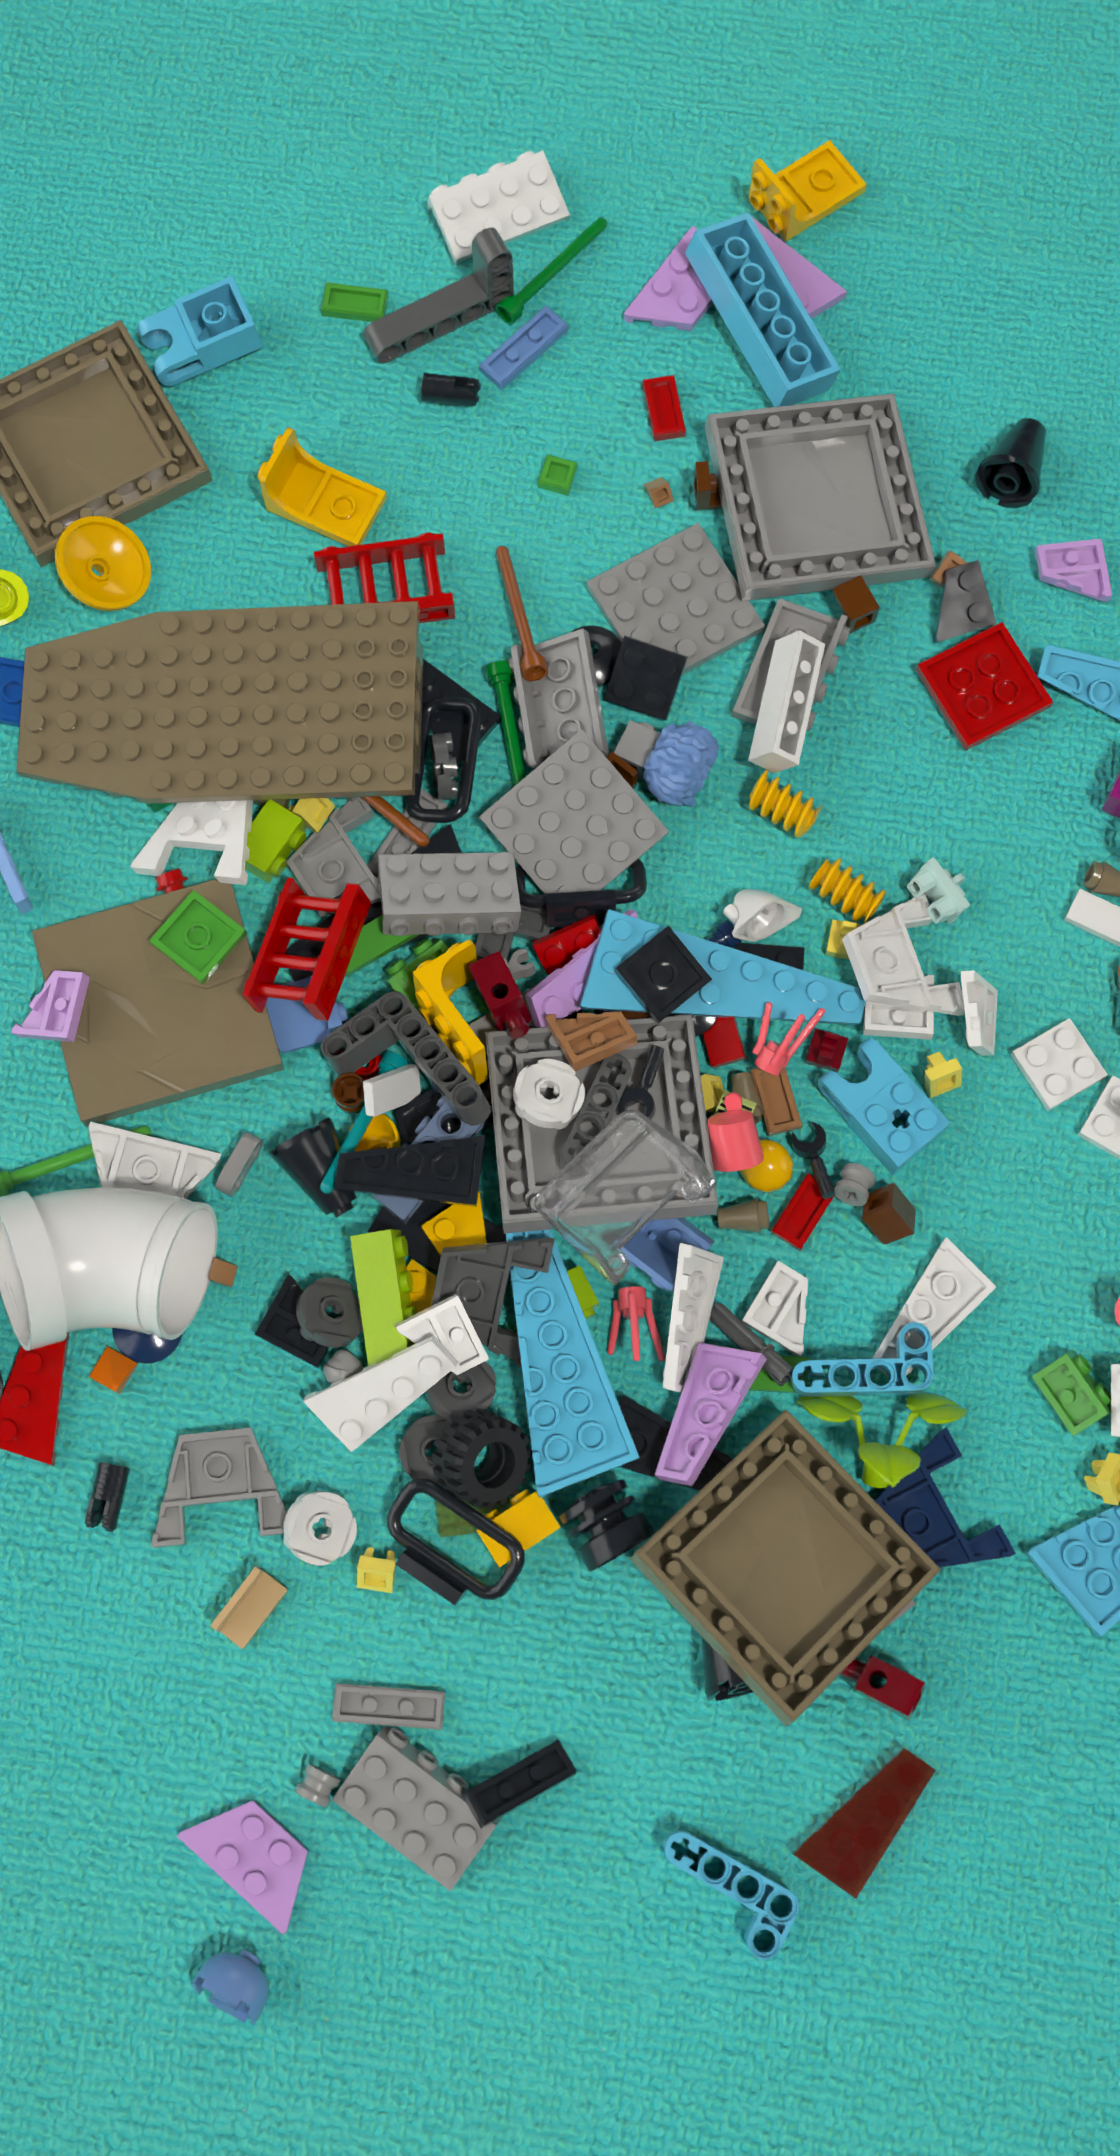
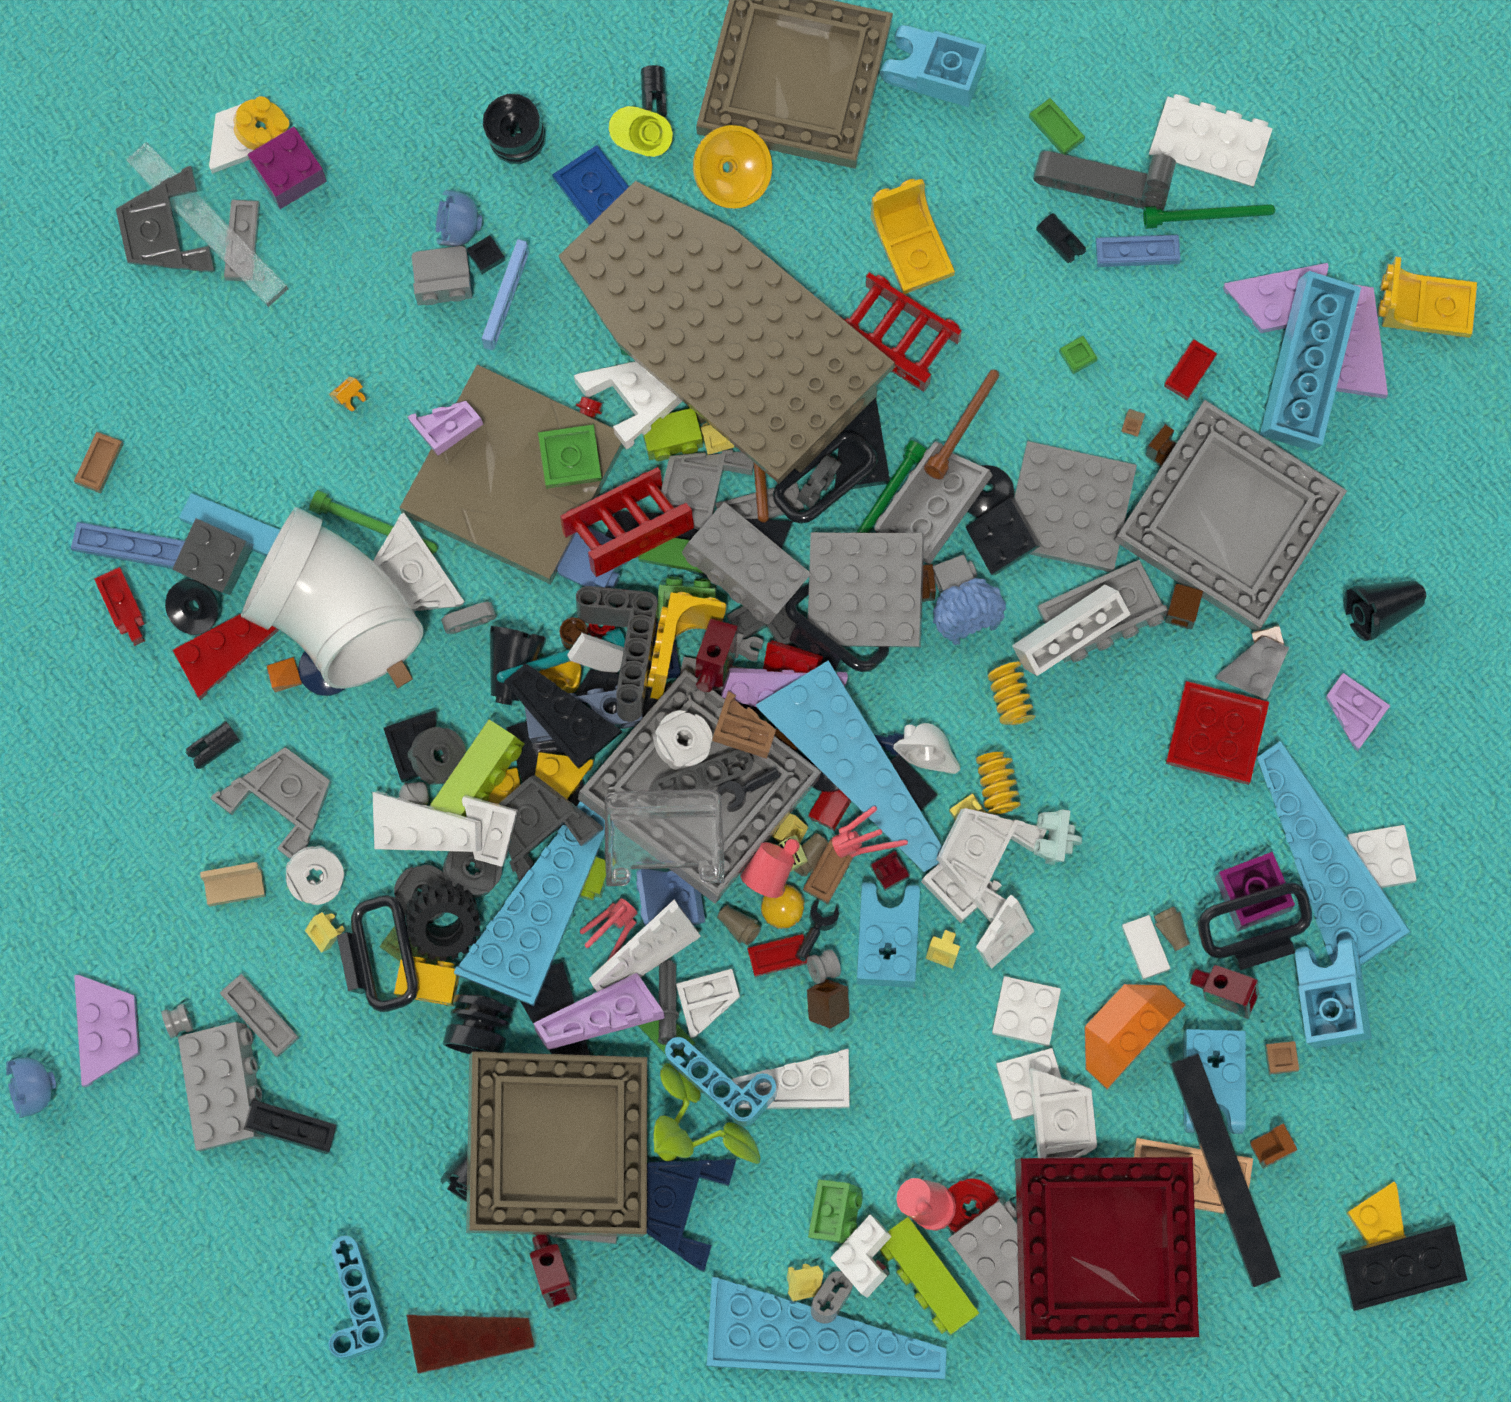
camera: 45 degrees right, 0 degrees up
black tile [614,925,712,1024] -> none

